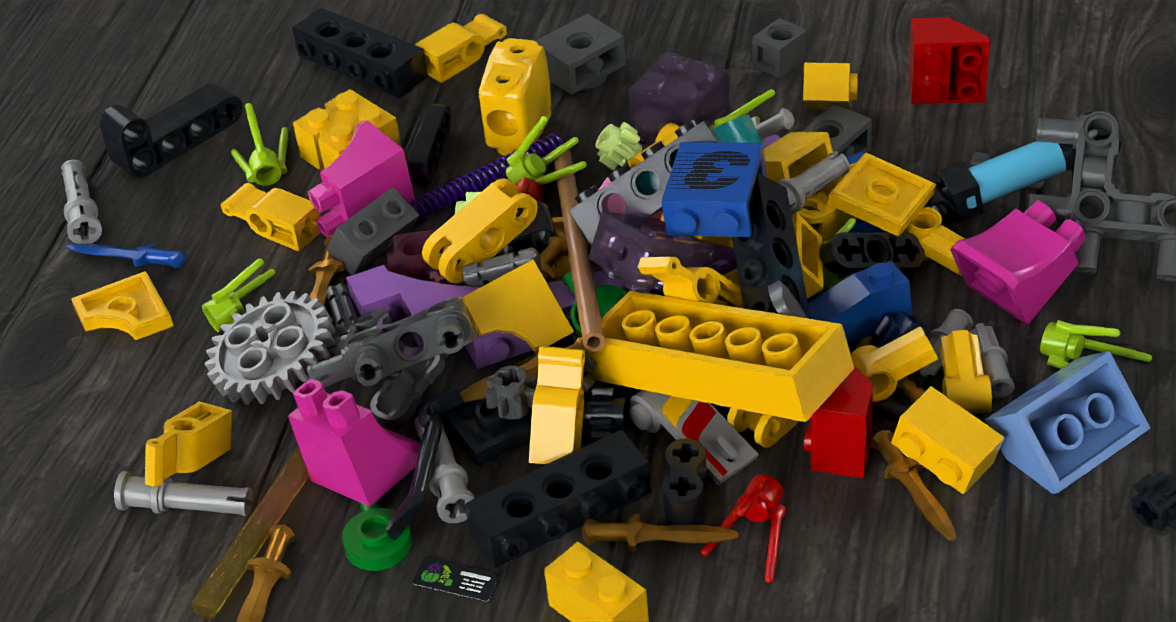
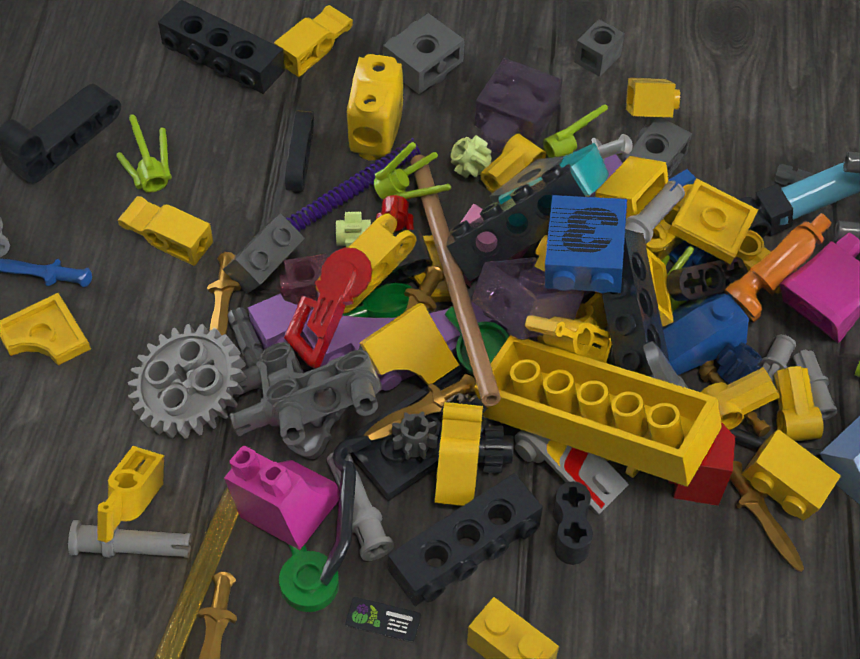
camera: 10 degrees left, 15 degrees up
lime plant [202,258,276,332] -> none
yellow piece [293,89,401,171] -> none
dark pink hips [307,120,417,238] -> none
dark grey axle [463,247,541,287] -> none
pearl gold sword [582,513,739,552] -> none
red plant [700,475,787,583] -> none
red slope [908,17,990,104] -> none
none -> red piece [284,247,373,369]
none -> orange piece [724,213,831,323]

